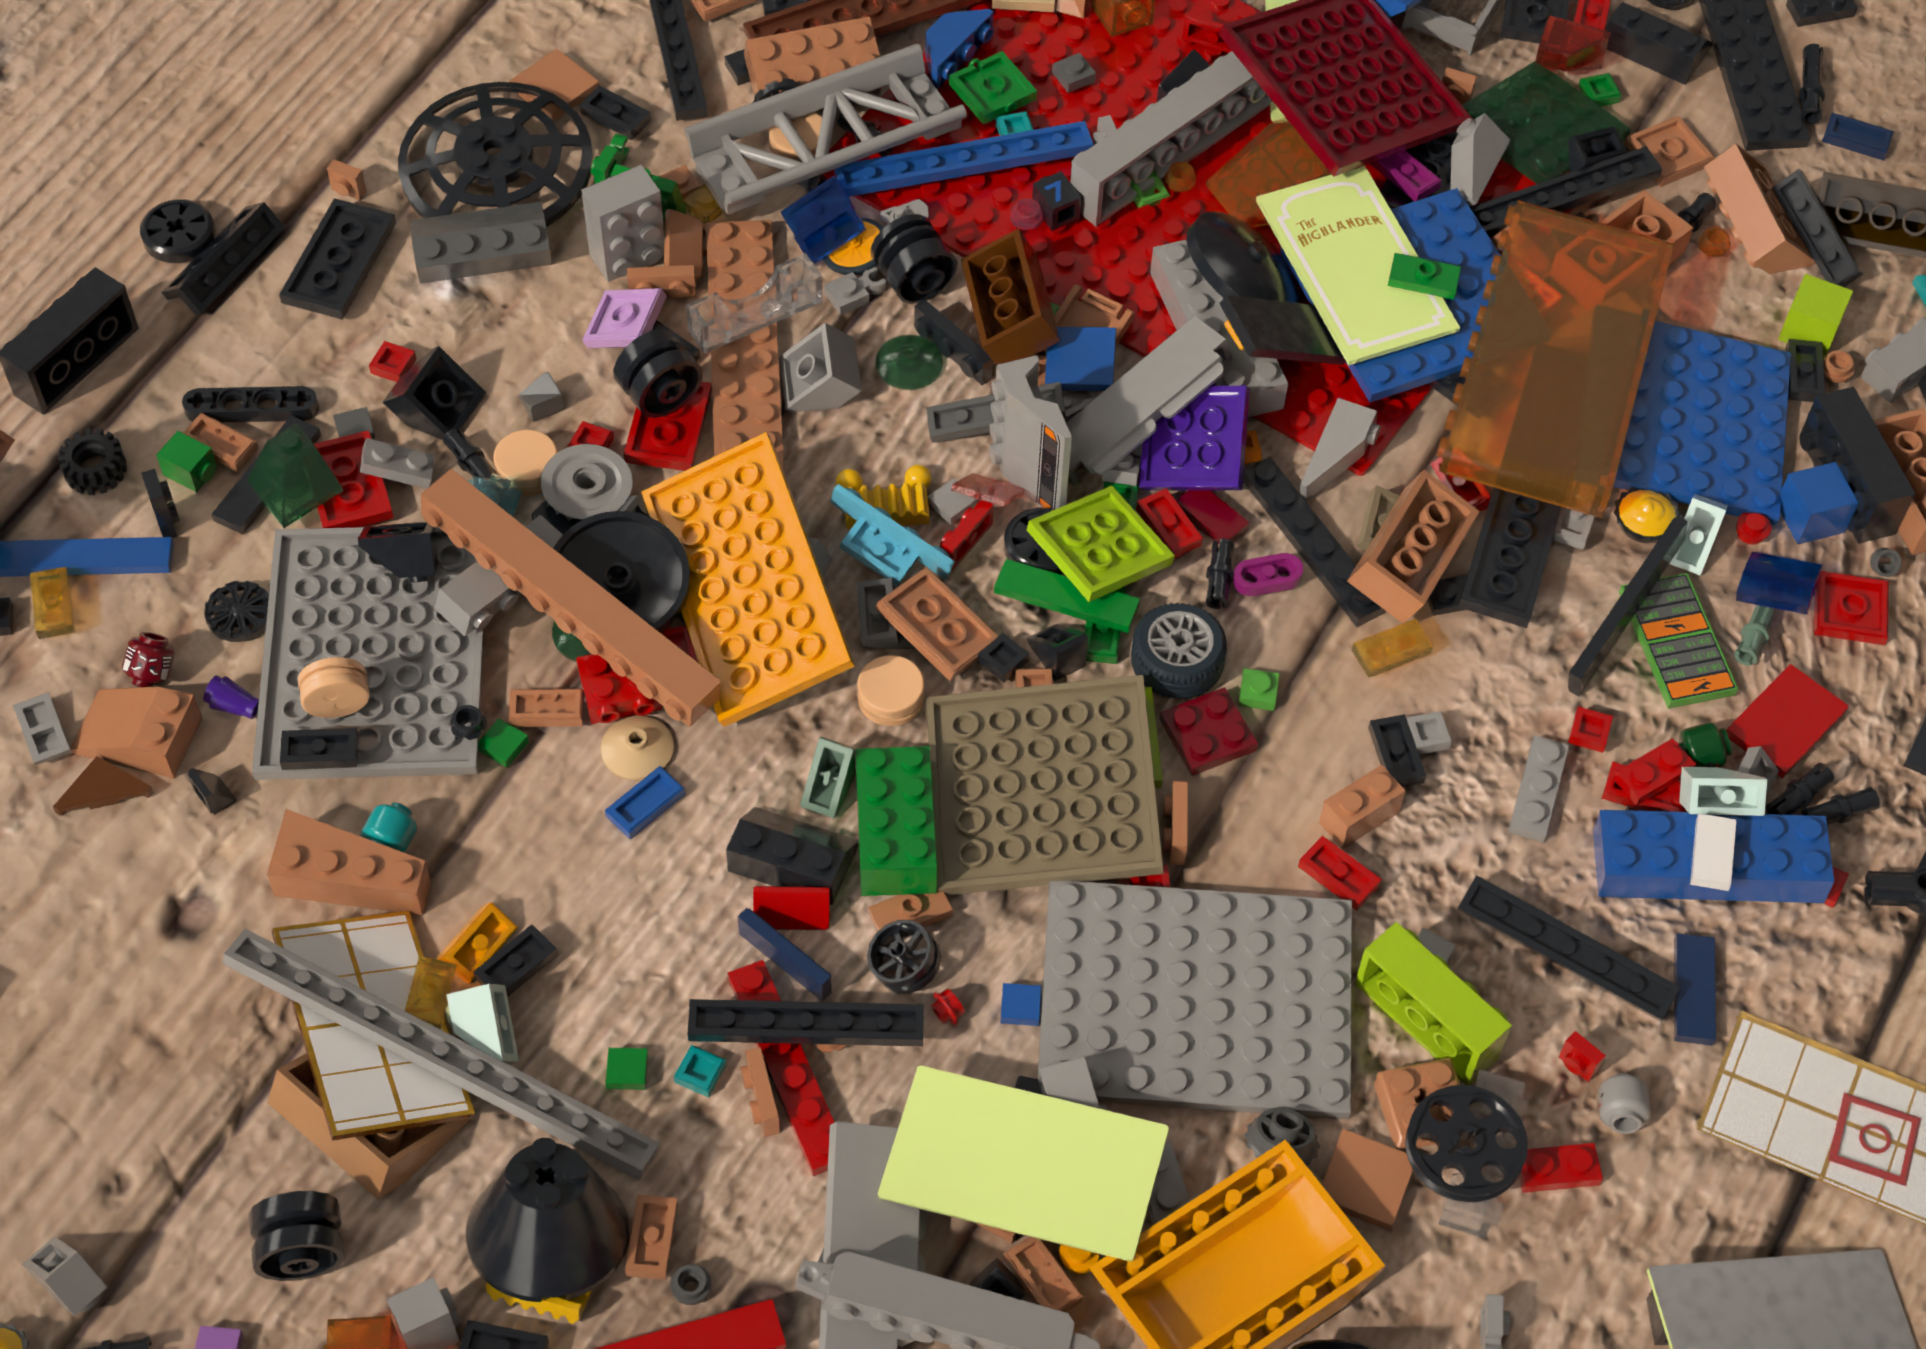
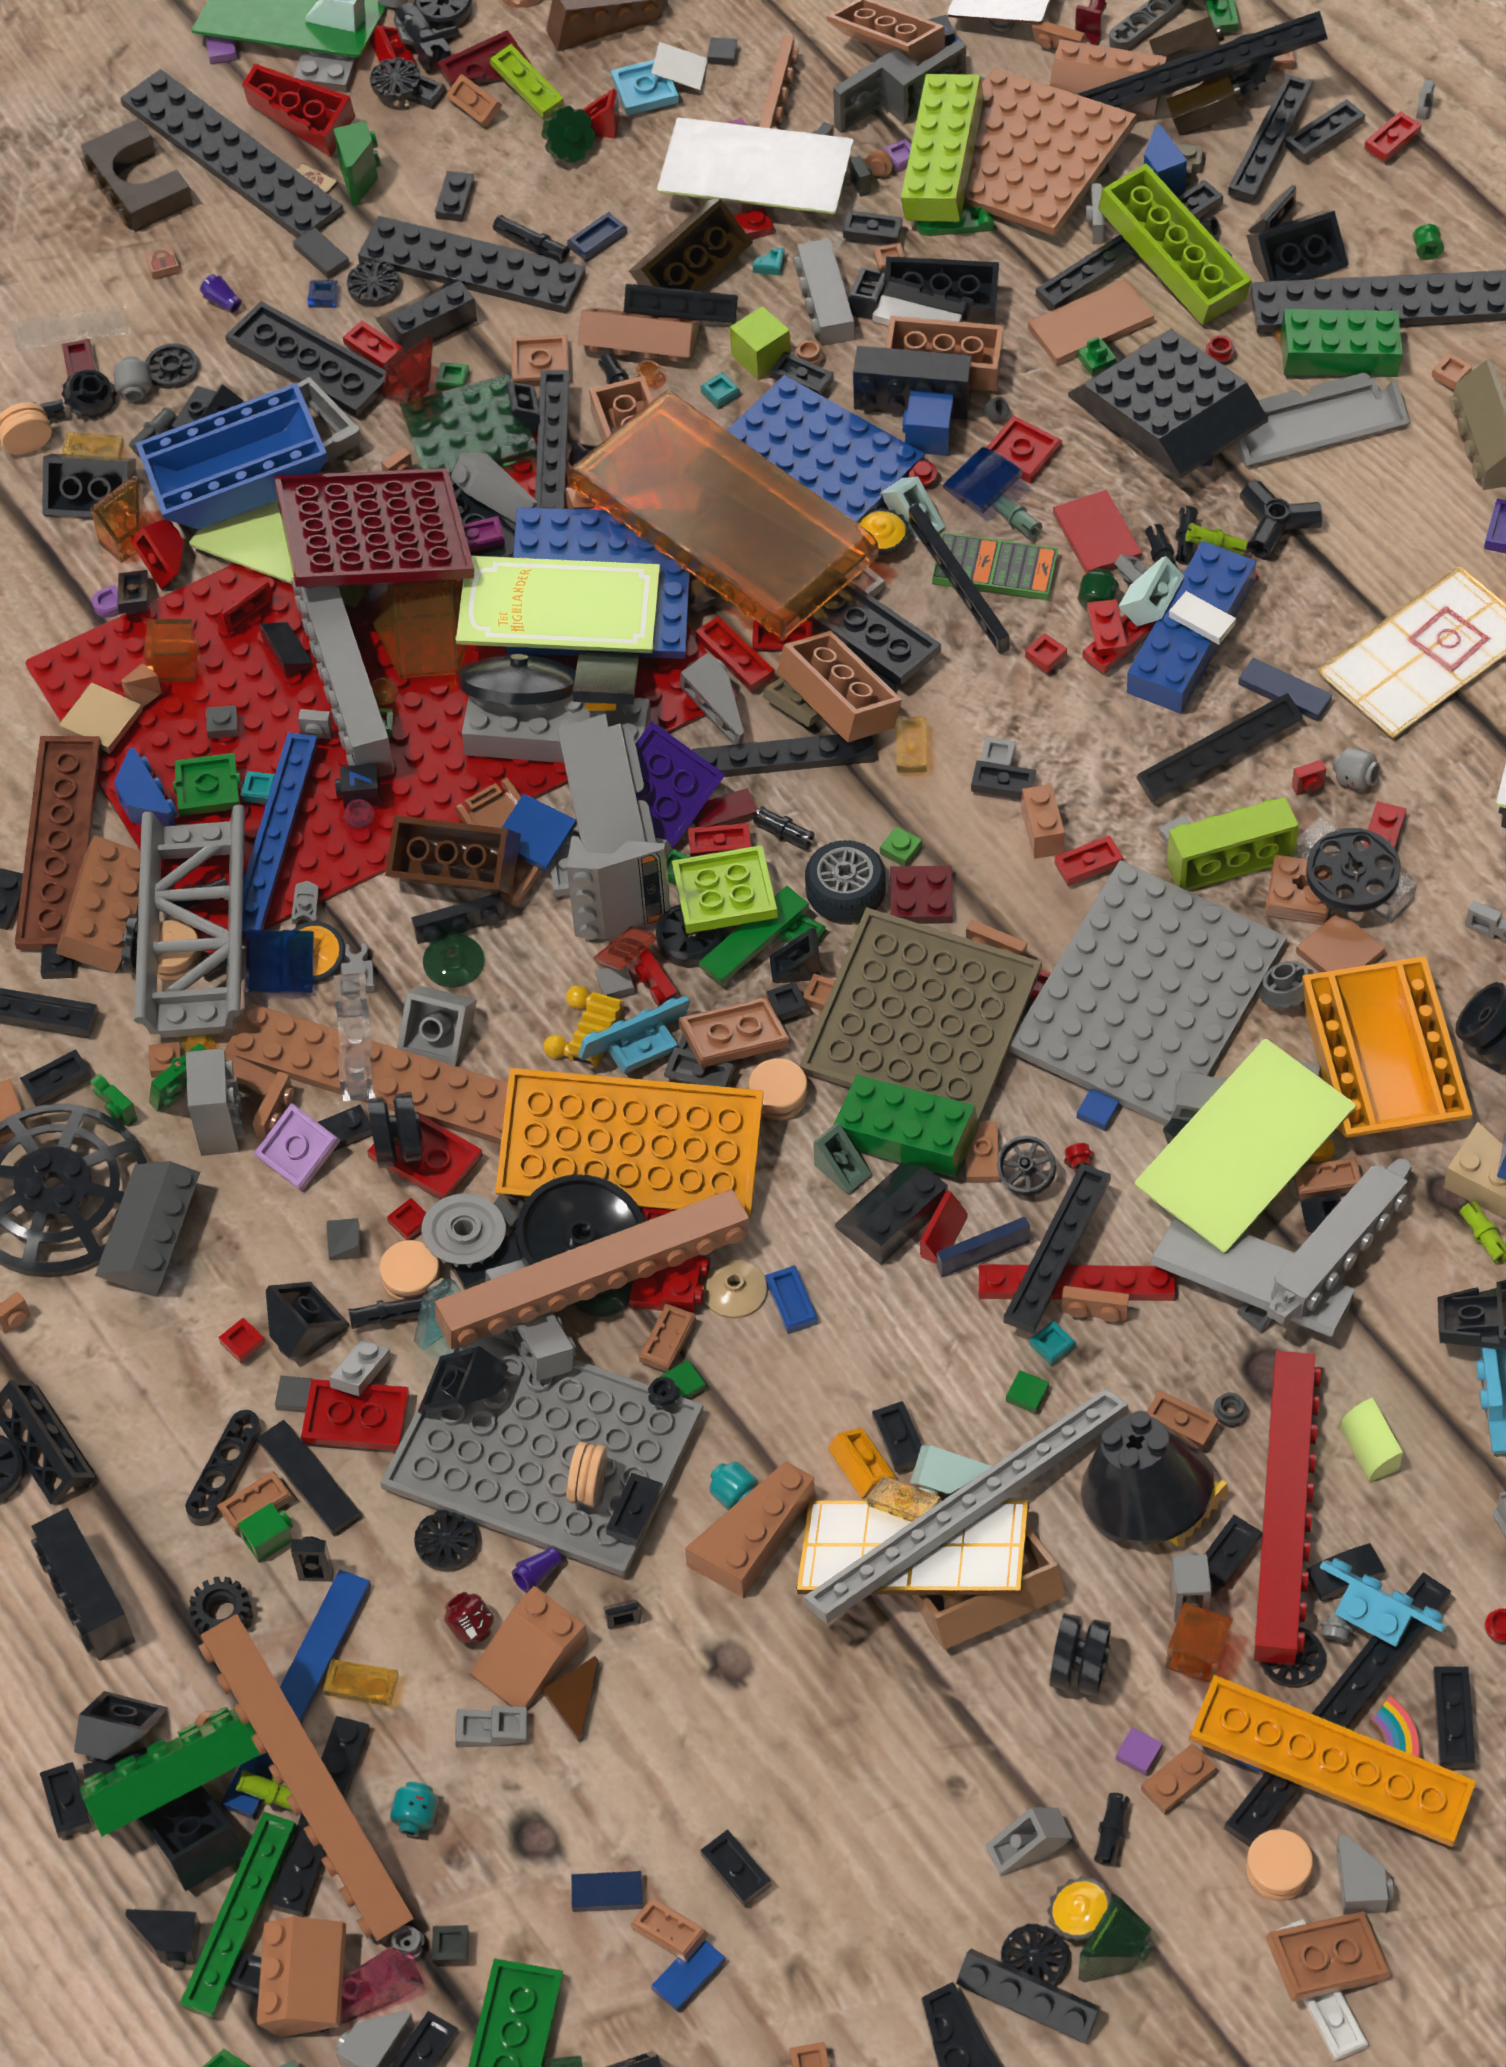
camera: 60 degrees left, 0 degrees up
clear green slope [247,423,343,528] -> none
black plate [279,198,396,320] -> none
black wheel [871,214,958,304] -> none
dark grey plate [926,382,1067,443] -> none
magenta plate [1233,553,1303,596] -> none
green plate [1387,253,1461,300] -> none
light grey plate [1508,735,1569,843] -> none
none -> red plate [695,616,775,692]
none -> teal tile [700,372,740,409]
none -> lime pin [1185,523,1247,556]

